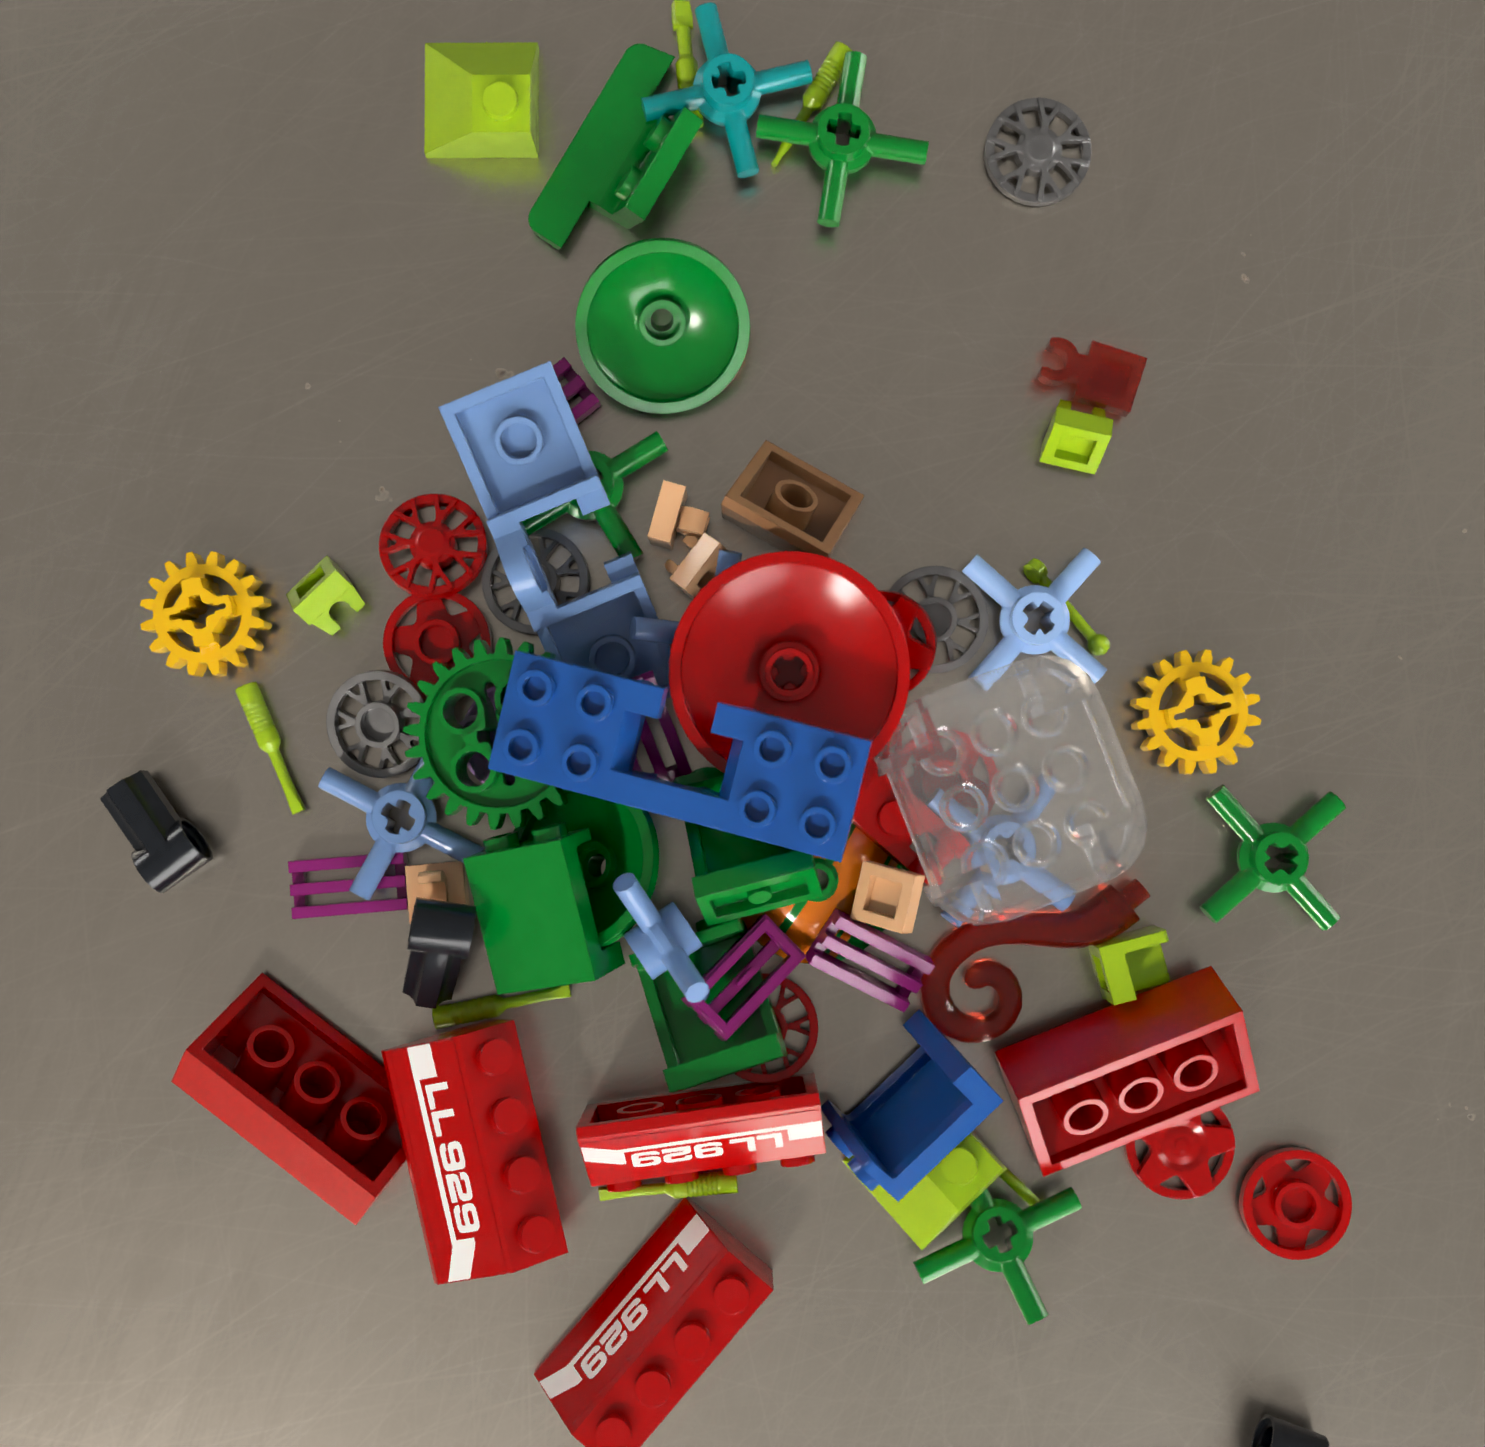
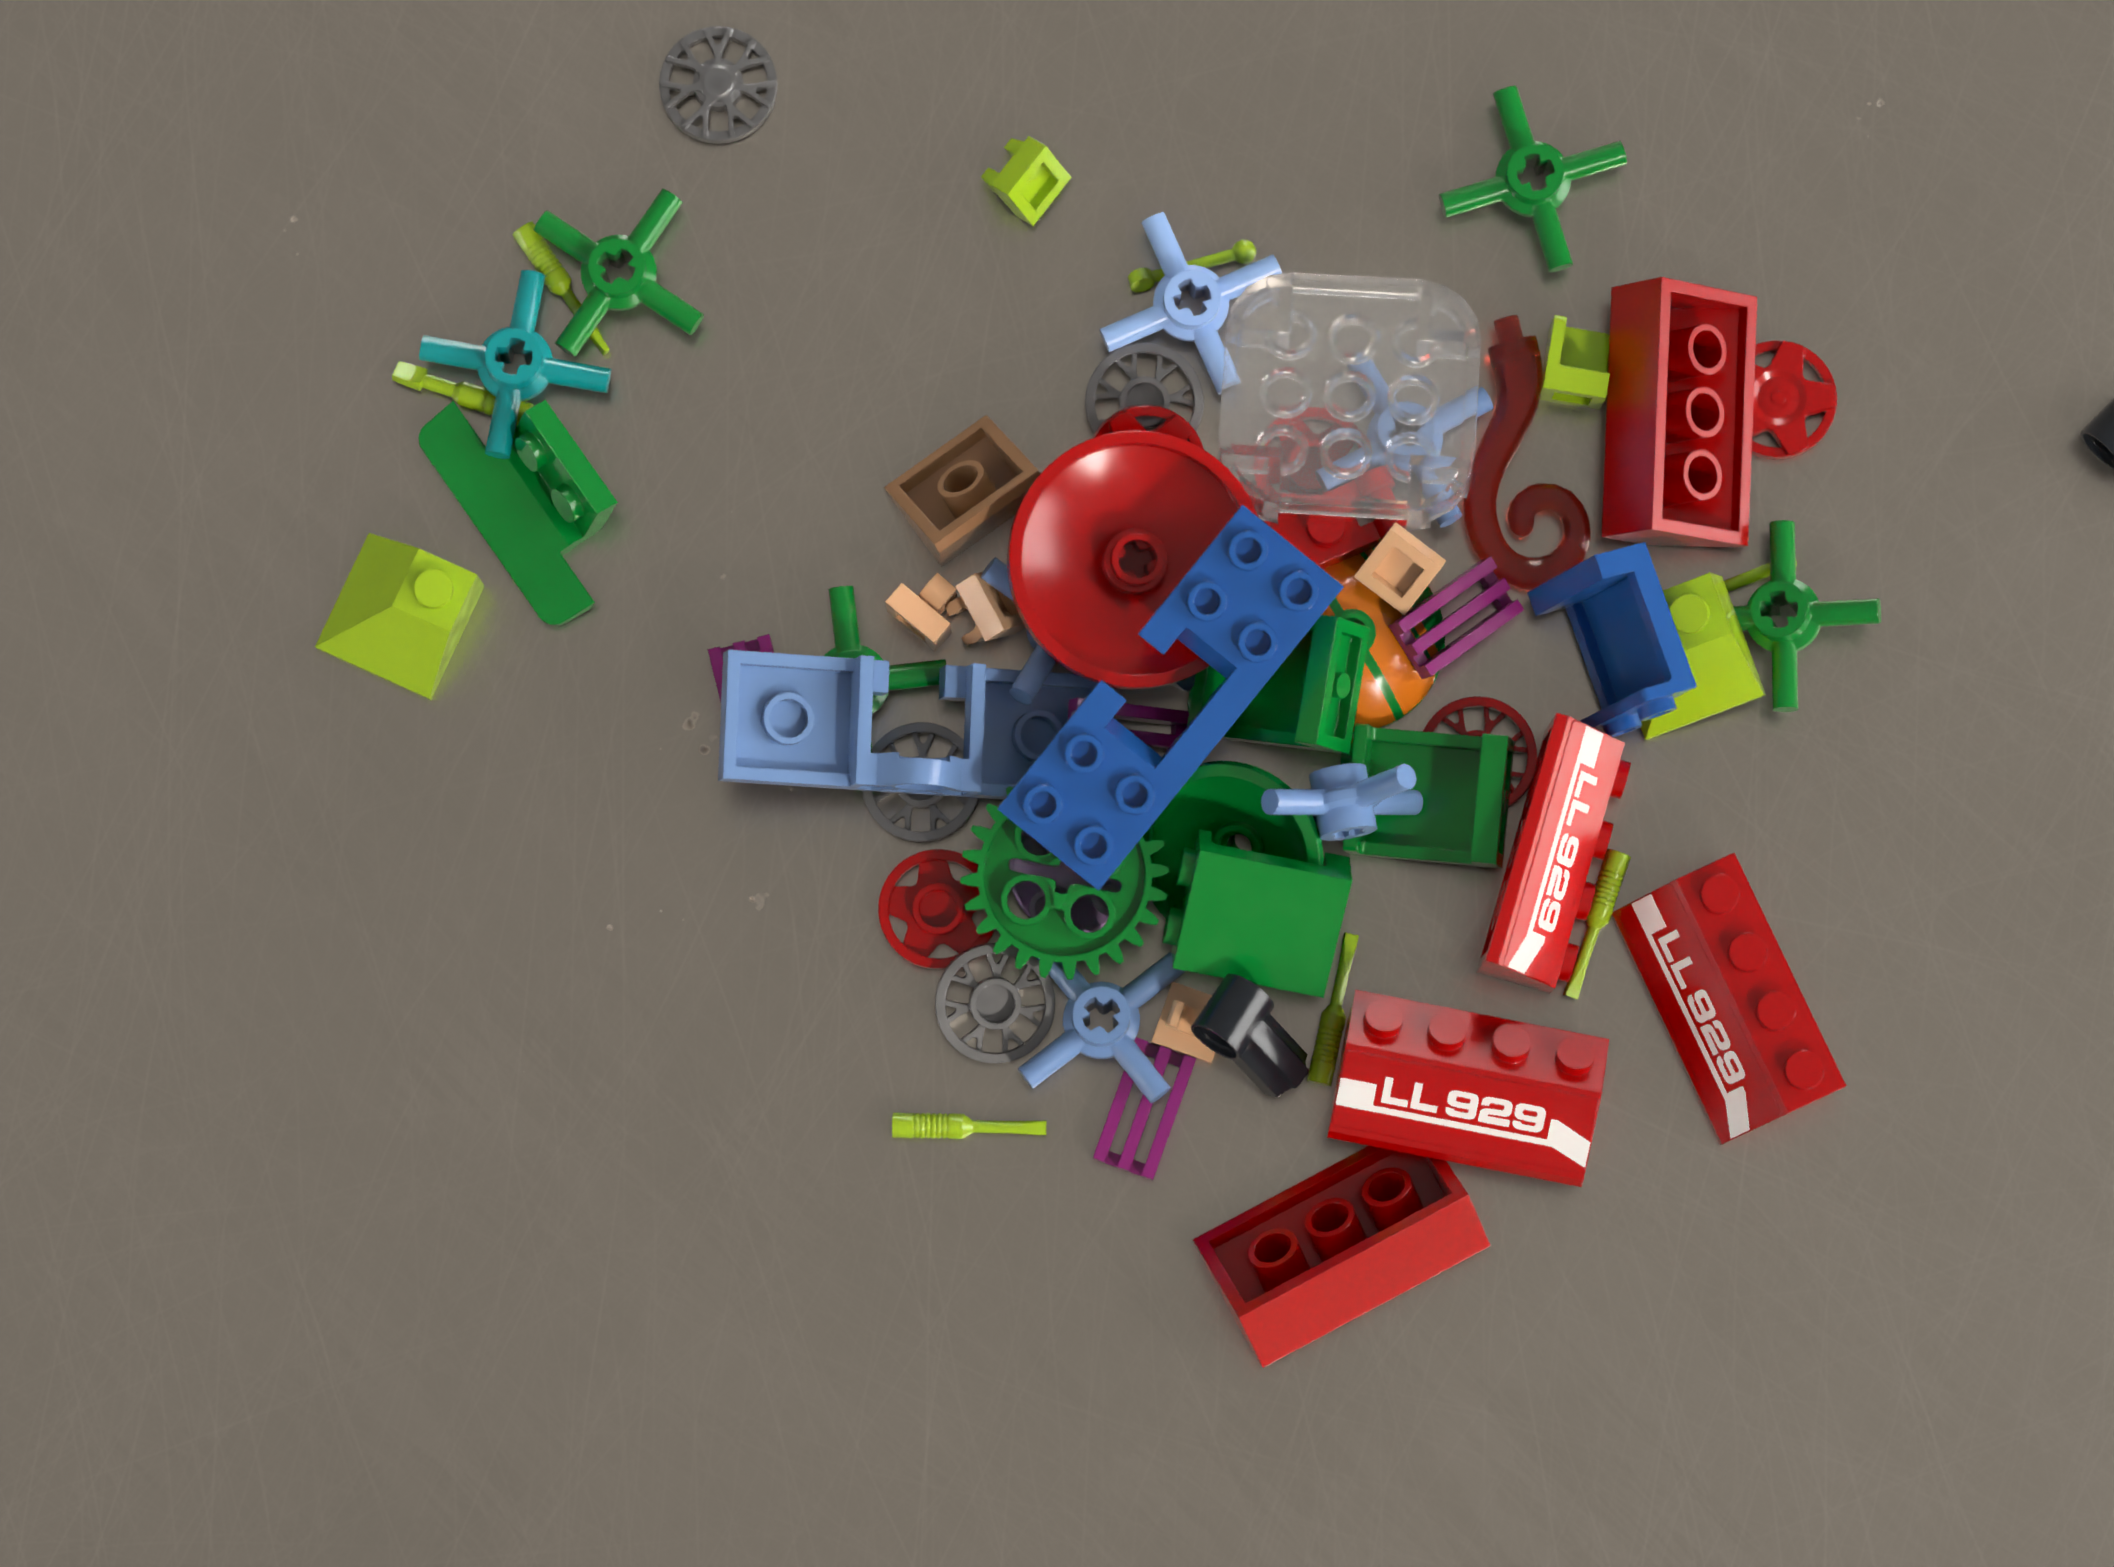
camera: 70 degrees left, 5 degrees down
black piece [100,770,213,893] -> none
yellow gear [140,551,272,677] -> none
lime tile [286,555,365,636] -> none
red wheel [379,494,488,598] -> none
green dish [575,238,750,414] -> none
magenta tile [681,914,806,1041] -> none
clear red plate [1036,337,1147,417] -> none
yellow gear [1130,649,1261,775] -> none
red wheel [1239,1147,1352,1260] -> none

